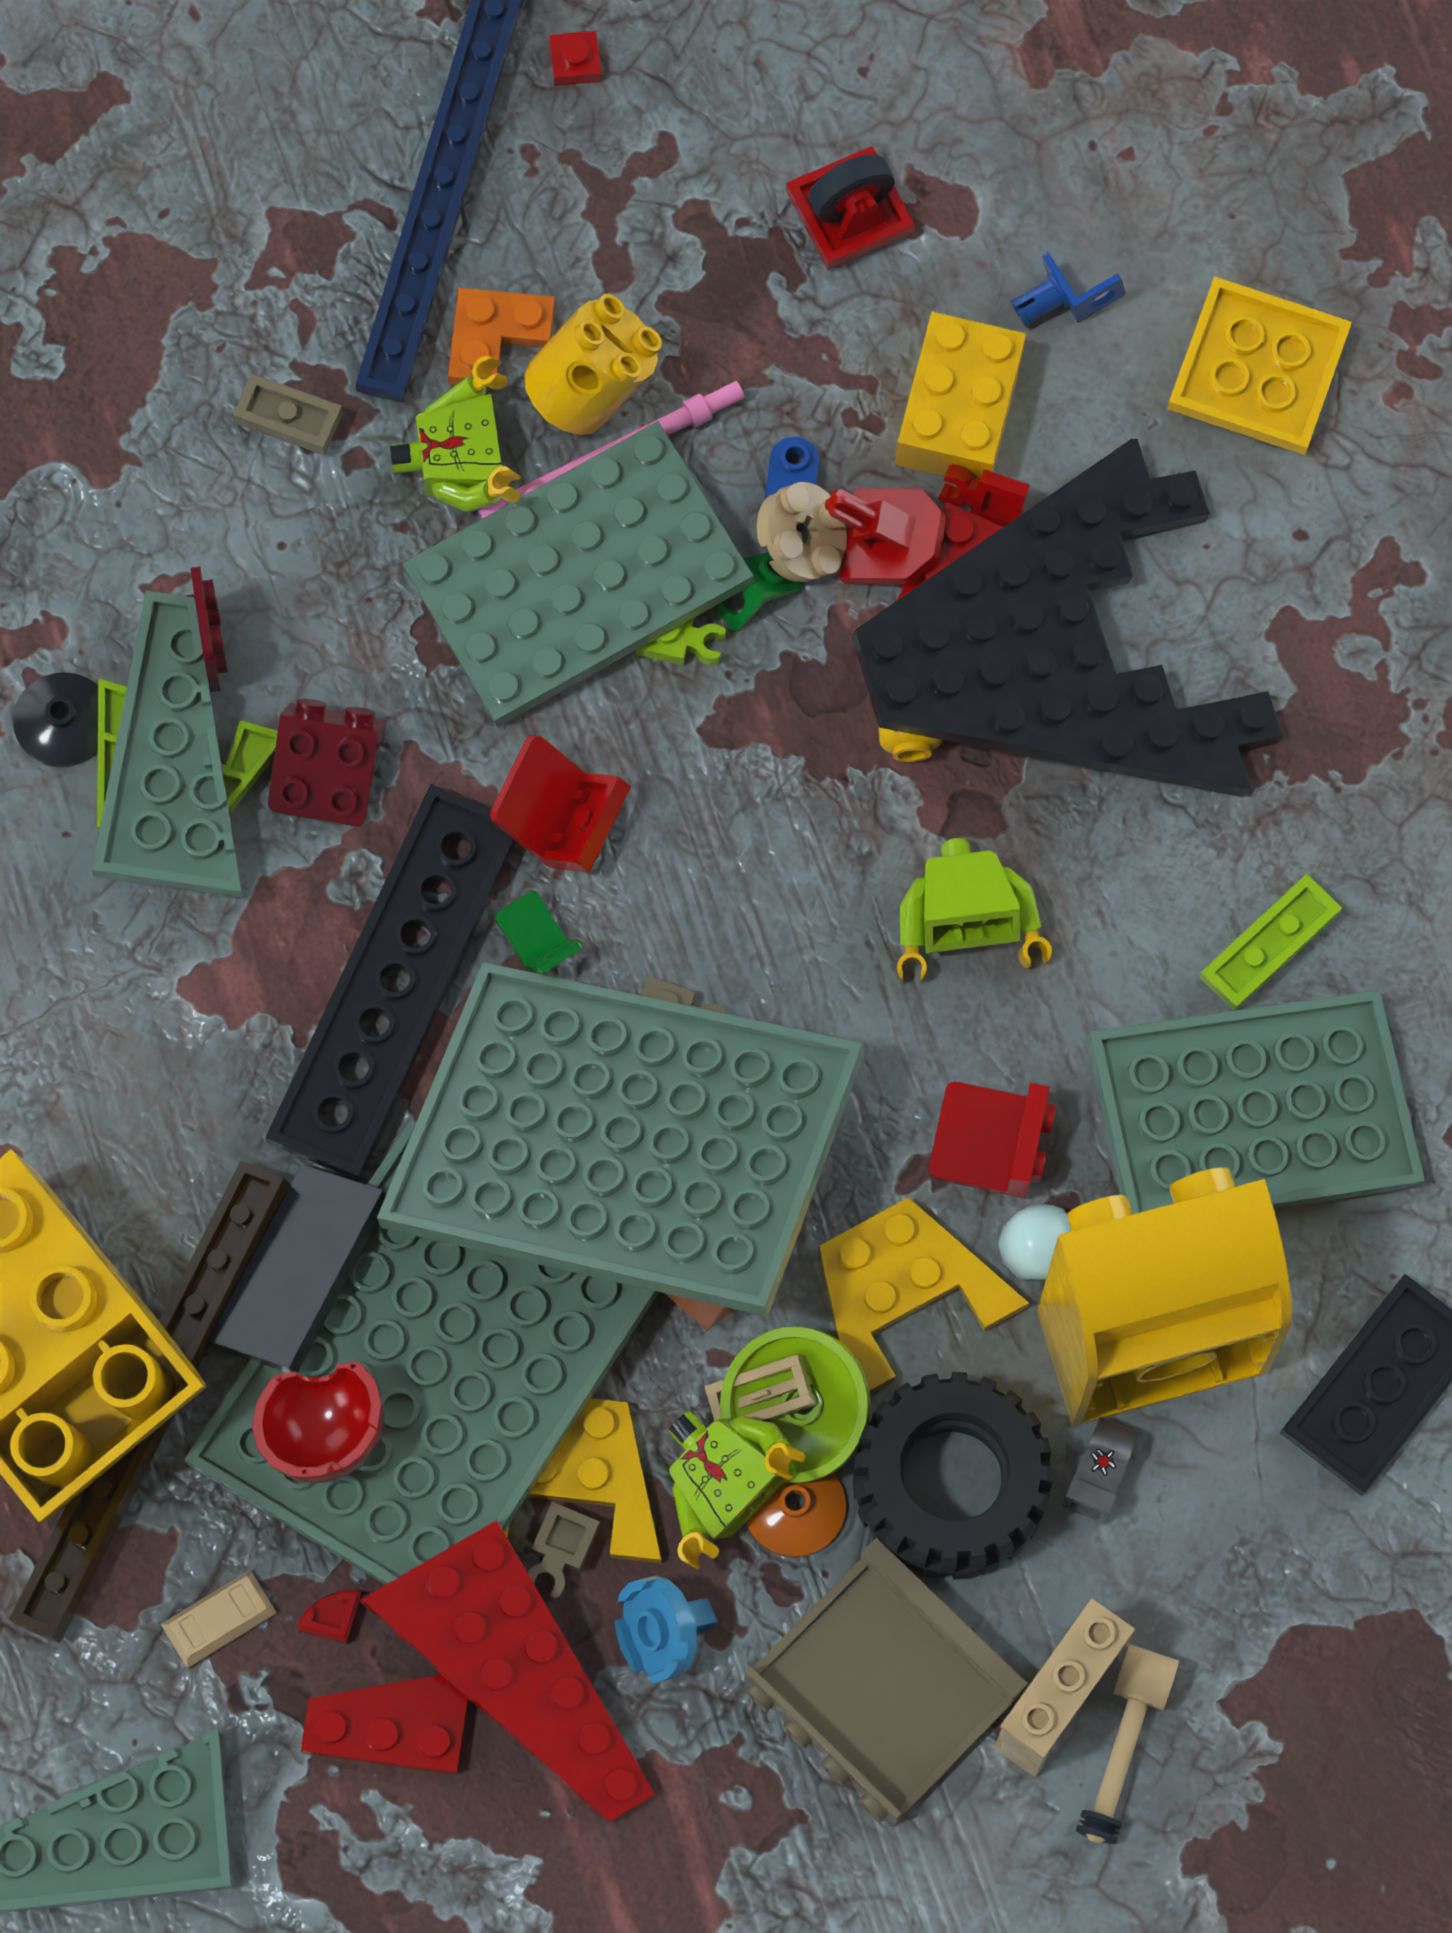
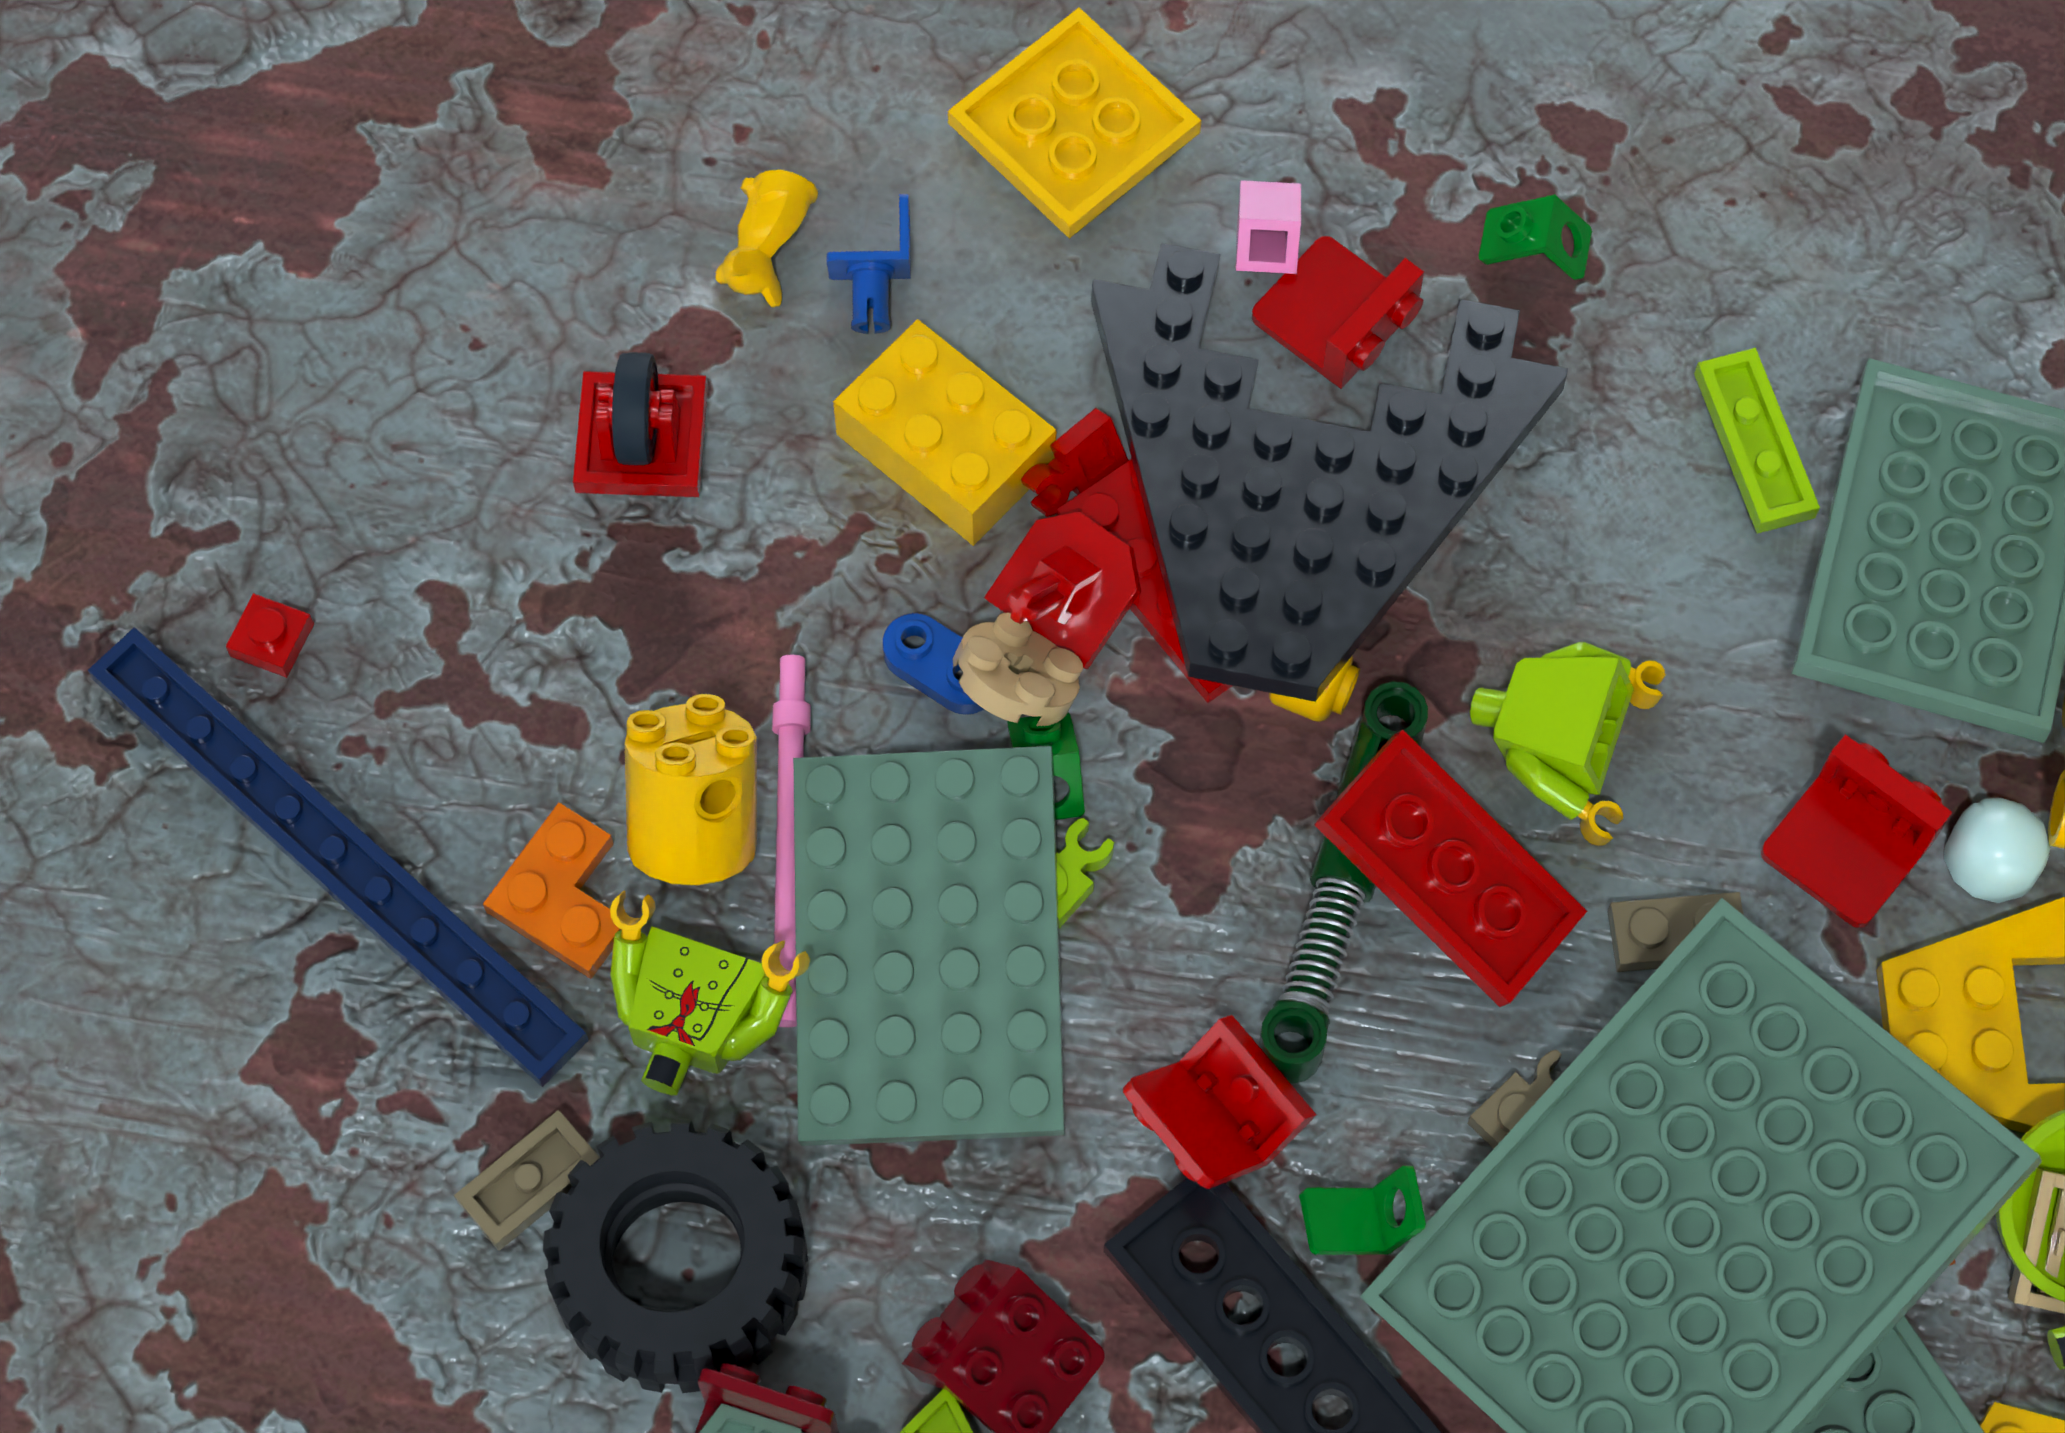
camera: 60 degrees left, 5 degrees down
none -> black tyre [543,1119,808,1393]
none -> yellow animal [716,170,818,308]
none -> bright pink brick [1236,180,1301,274]
none -> red bracket [1252,236,1424,389]
none -> dark green piece [1259,681,1428,1084]
none -> red plate [1314,730,1587,1007]
none -> green bracket [1479,194,1592,280]
none -> dark tan plate [1607,892,1743,972]

